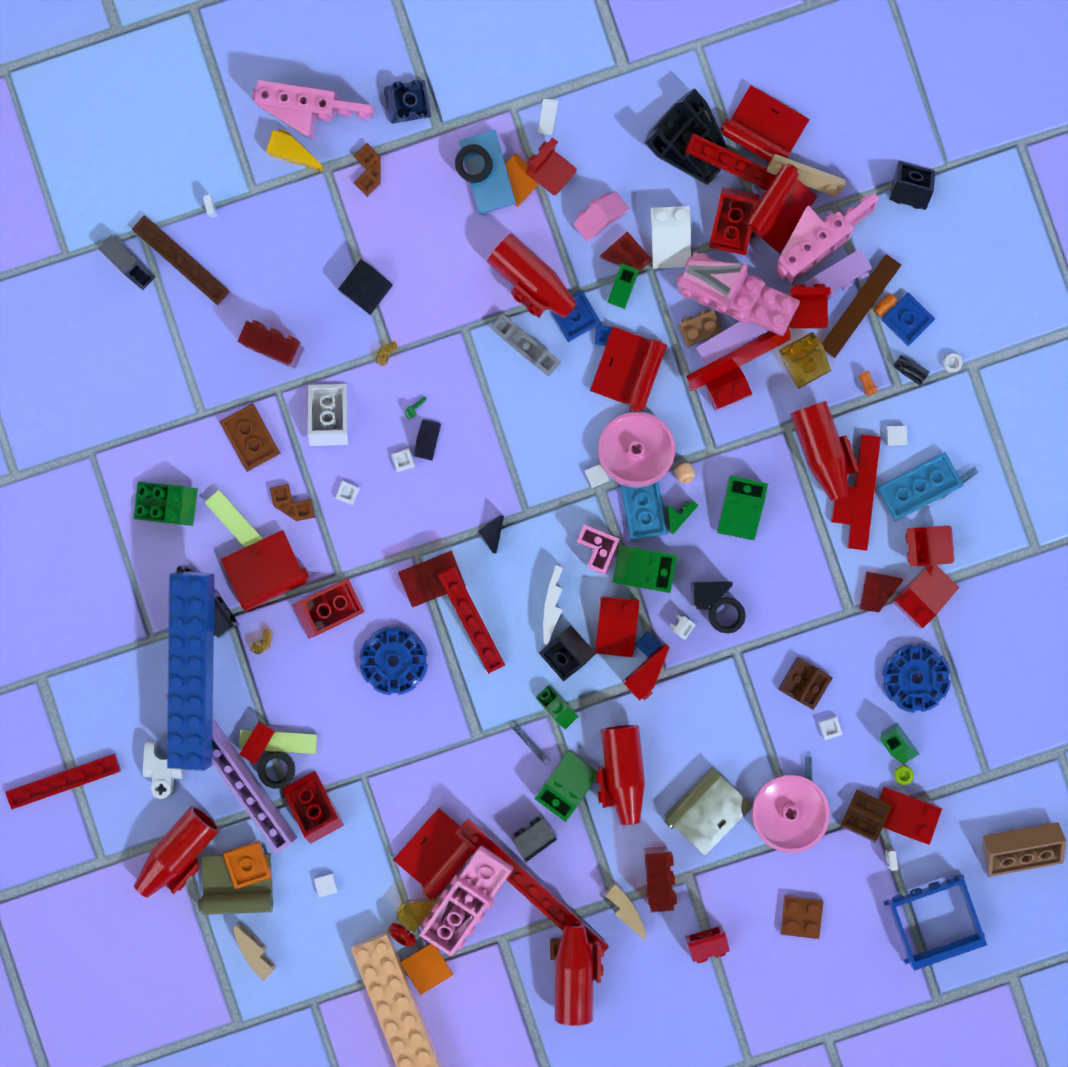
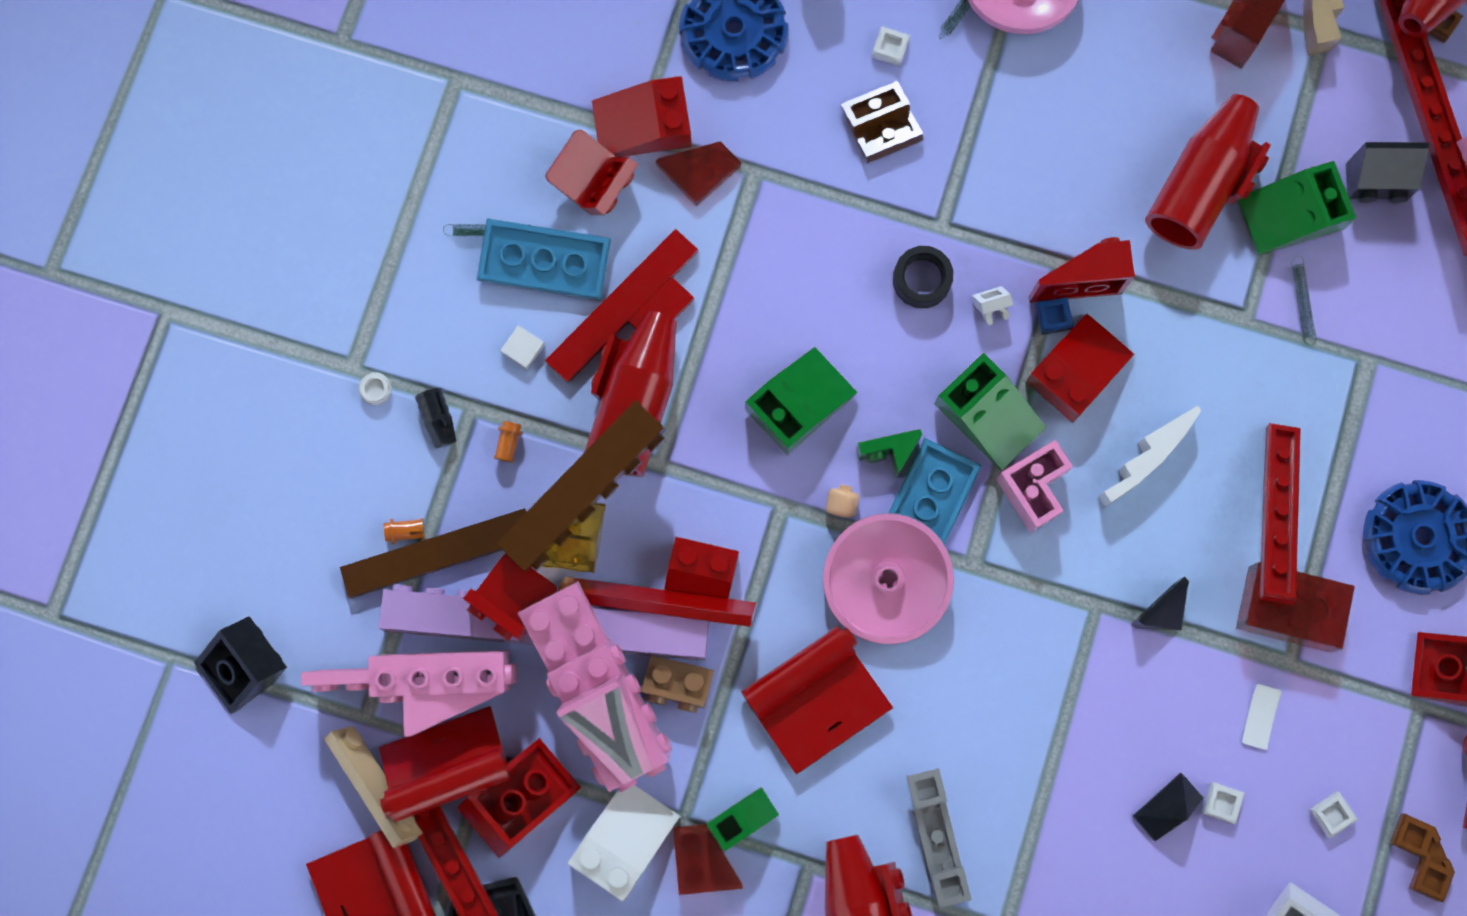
camera: 150 degrees left, 10 degrees down
green hand [405,396,427,419] -> none
green slope [535,685,579,730] -> none
black slope [539,625,596,682] -> none
blue tile [550,290,601,343] -> none
white tile [584,464,610,488] -> none
blue tile [594,325,612,346] -> none
door [664,767,752,856] -> none
black slope [691,581,733,610] -> none
blue tile [881,292,935,347] -> none
none -> reddish brown brick [496,400,666,571]
none -> white sticker [1242,684,1282,750]

